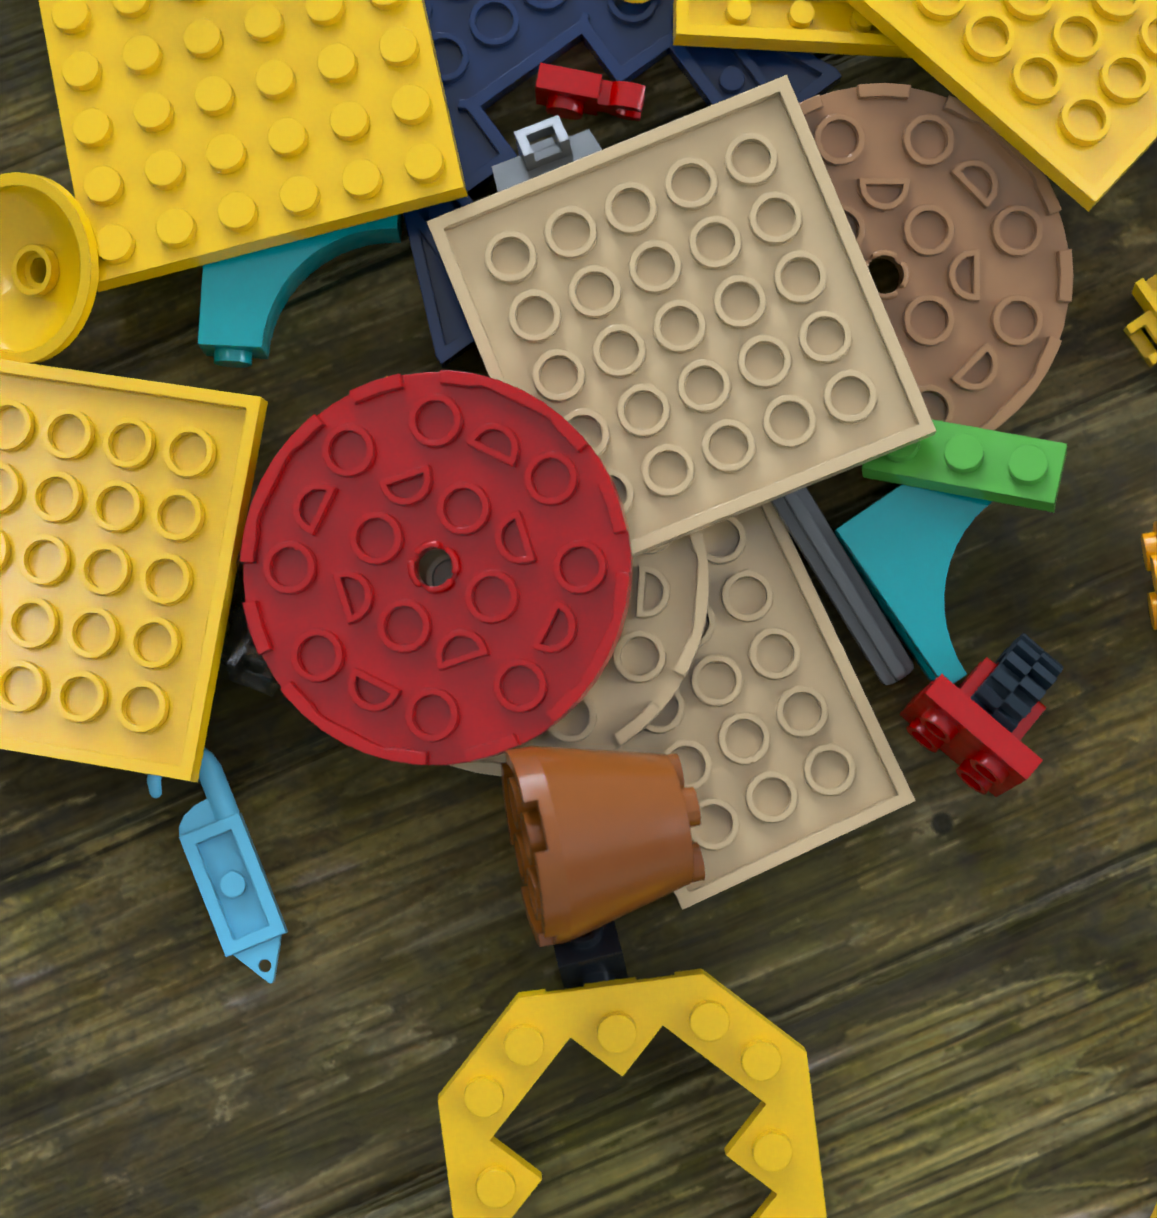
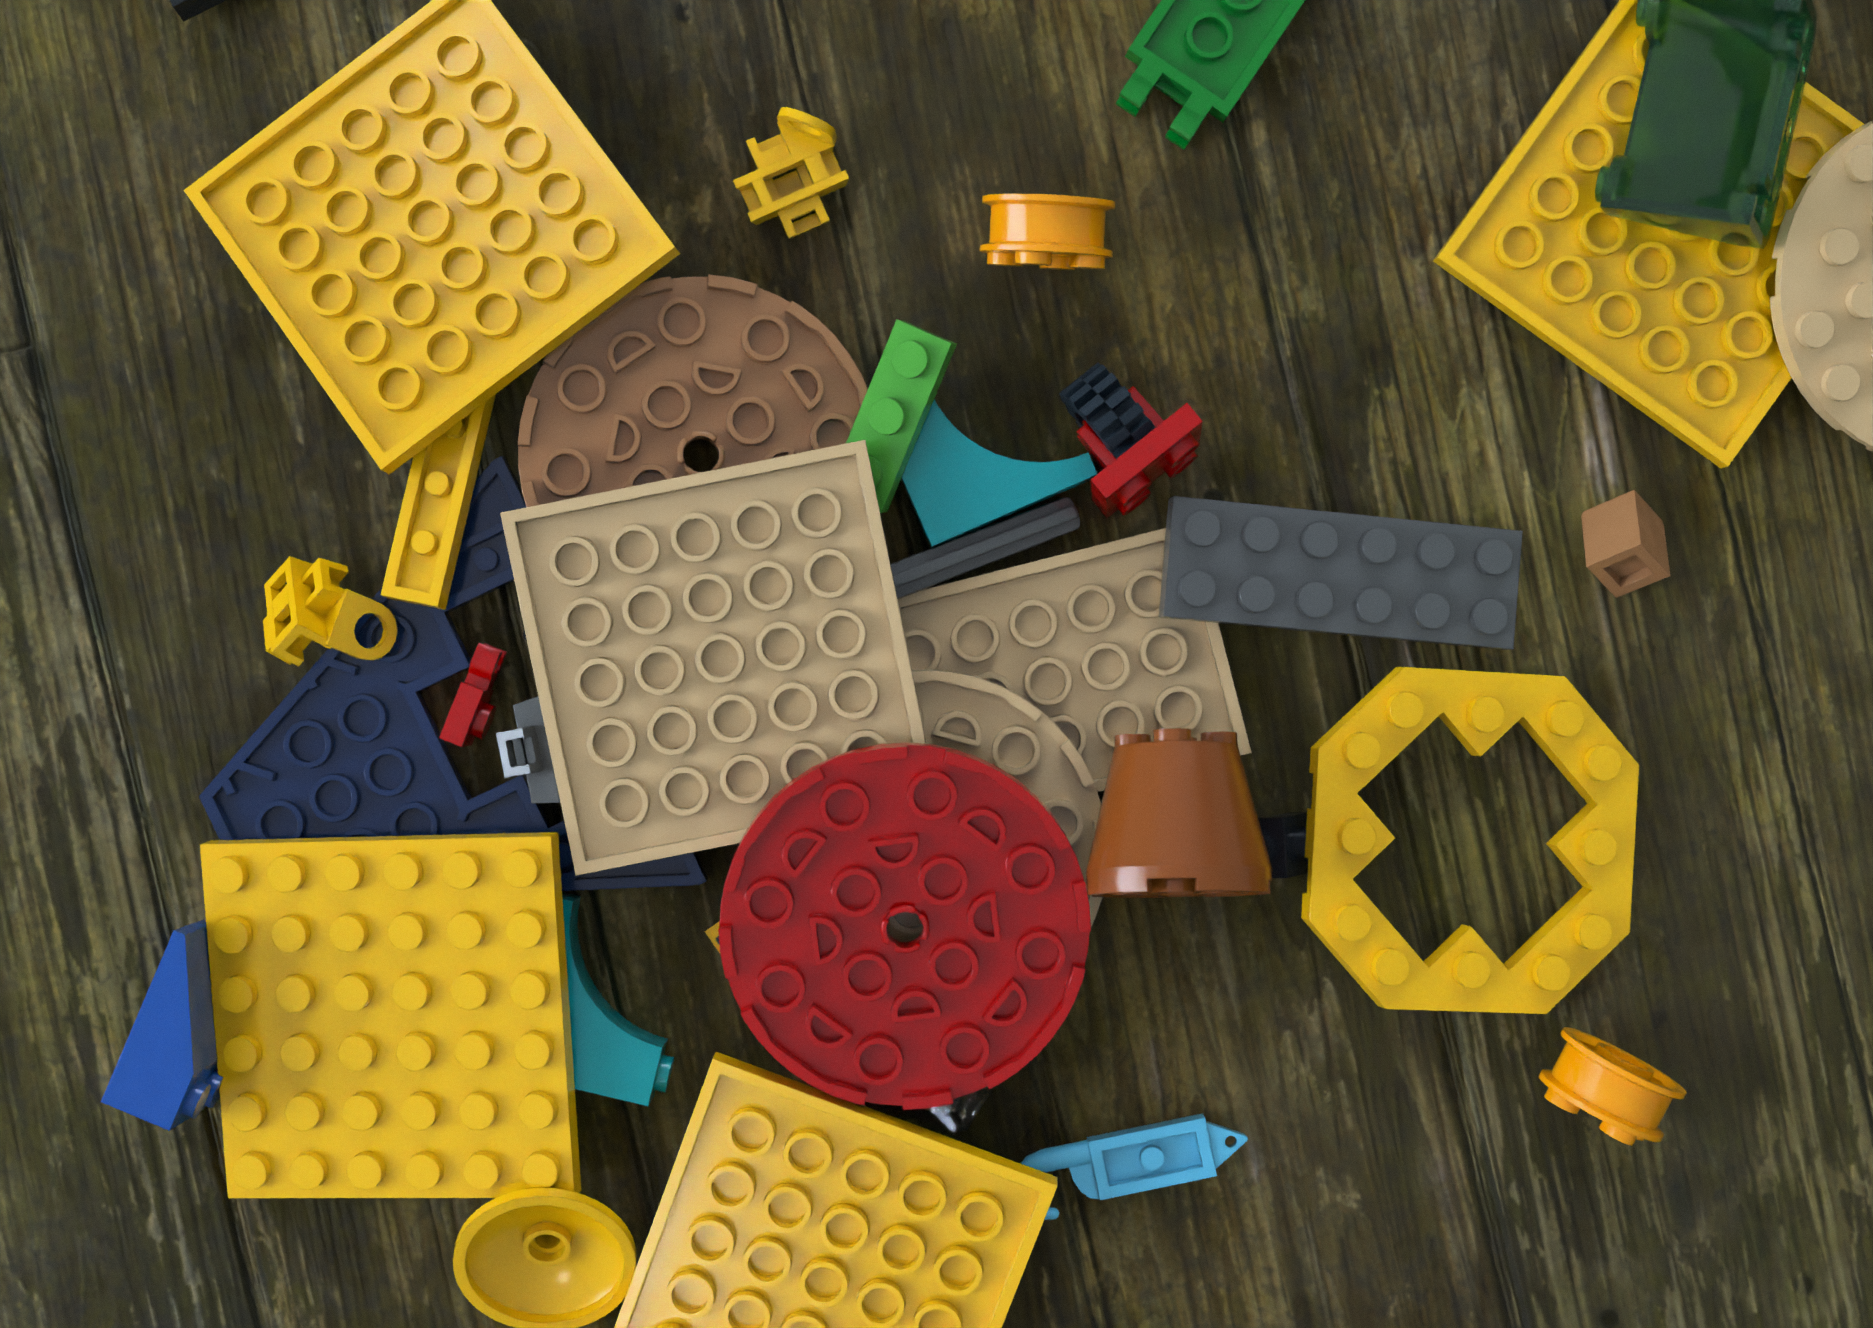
camera: 80 degrees left, 5 degrees up
none -> dark grey plate [1159,496,1523,650]

